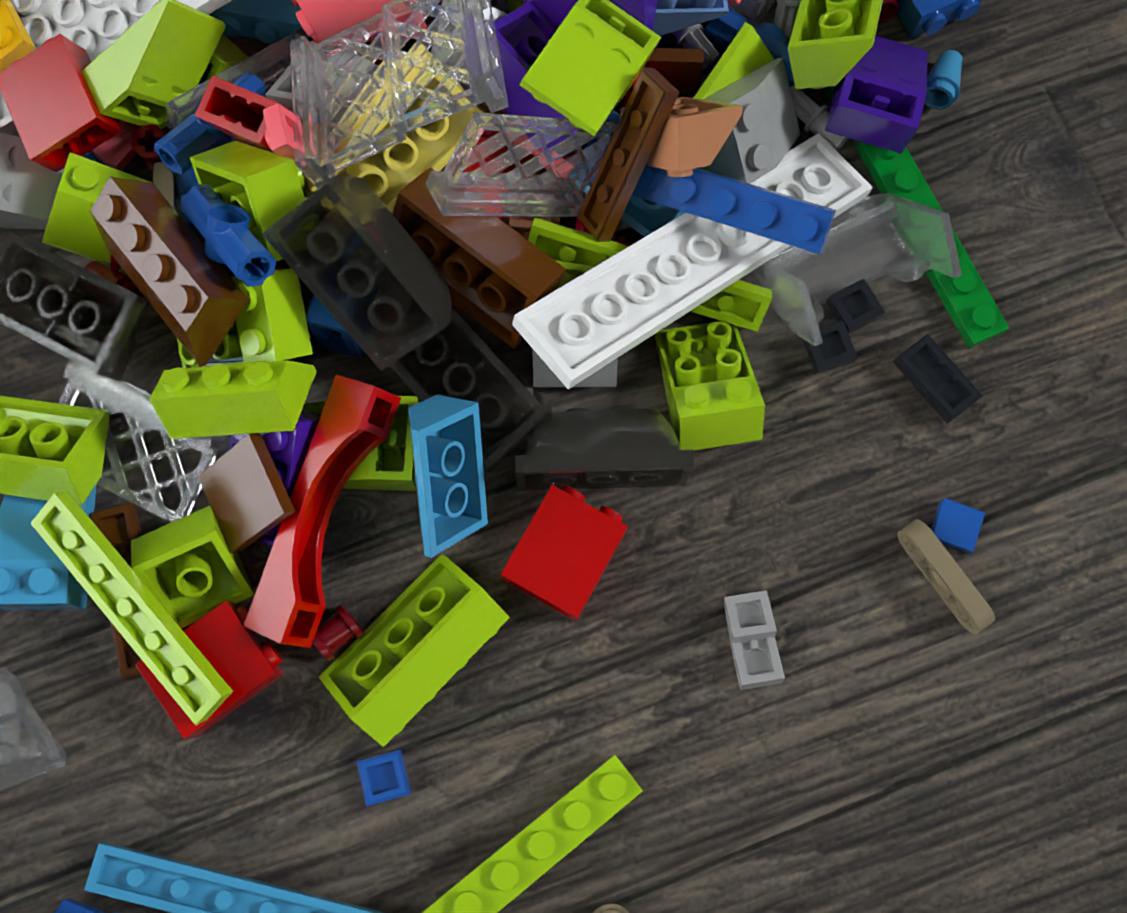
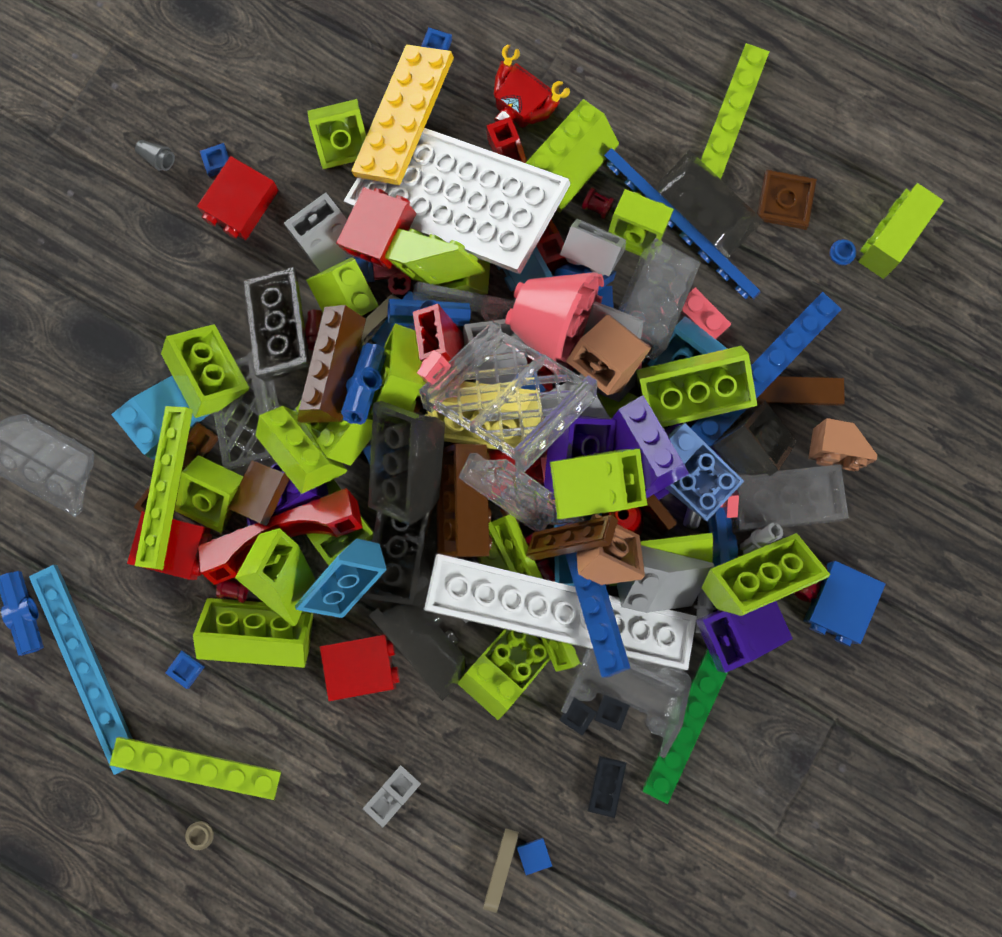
camera: 55 degrees right, 5 degrees up
dark azure cone [924,50,963,110] -> none
none -> lime slope [235,528,316,626]

